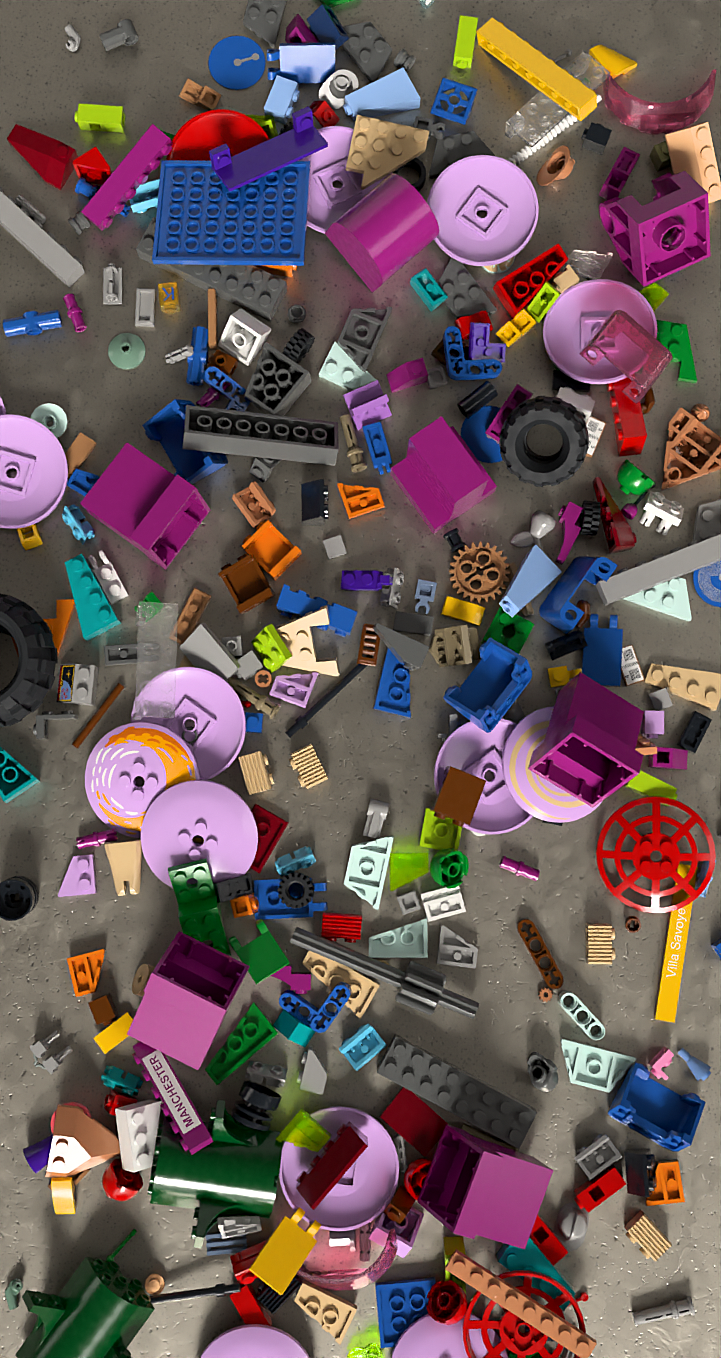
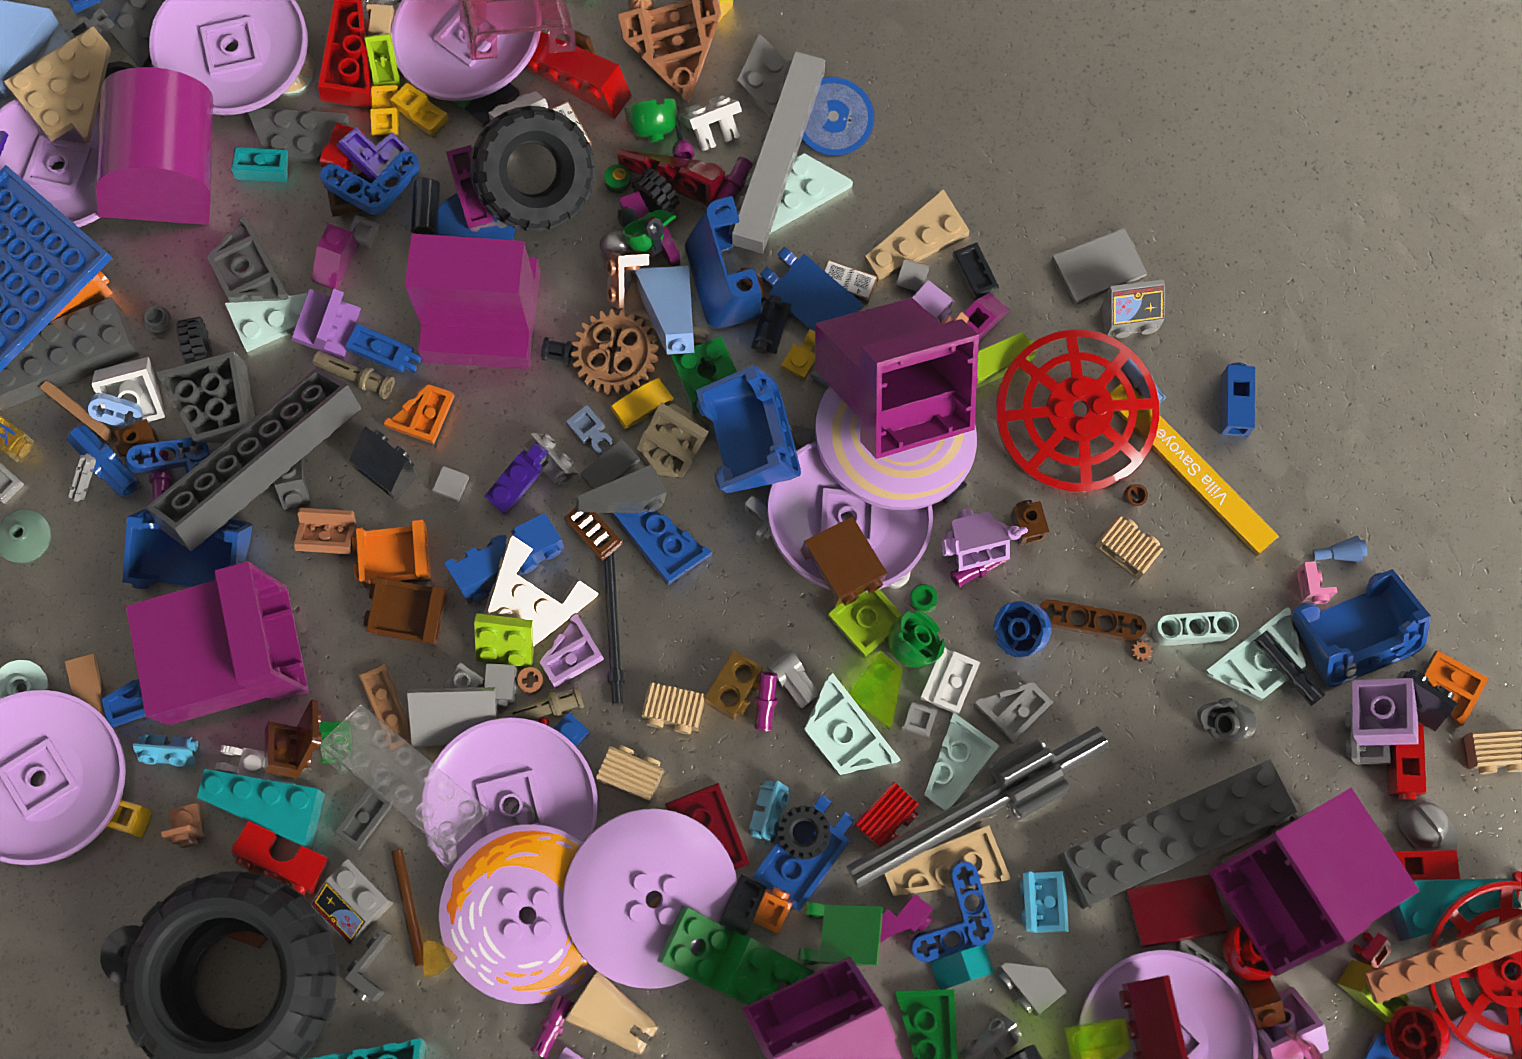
camera: 50 degrees left, 10 degrees down
none -> light blue beam [88,393,143,428]
none -> nougat bracket [160,803,206,848]
none -> red arch [231,821,330,896]
none -> reddish brown bracket [264,699,322,779]
none -> yellow slope [390,83,449,137]
none -> clear yellow tile [423,940,457,978]
none -> green tile [604,164,631,192]
none -> nougat bracket [606,250,649,309]
none -> cap [618,207,676,256]
none -> pearl gold brick [704,650,763,720]
none -> magenta pin [714,156,753,201]
none -> magenta pin [754,671,778,731]
none -> green tile [909,584,938,613]
none -> lavender torso [941,508,1028,571]
none -> blue cylinder [993,601,1052,657]
none -> reddish brown brick [1011,500,1050,546]
none -> black pin [1253,630,1325,706]
none -> lavender slope [1352,678,1419,746]
none -> red tile [1353,932,1392,968]

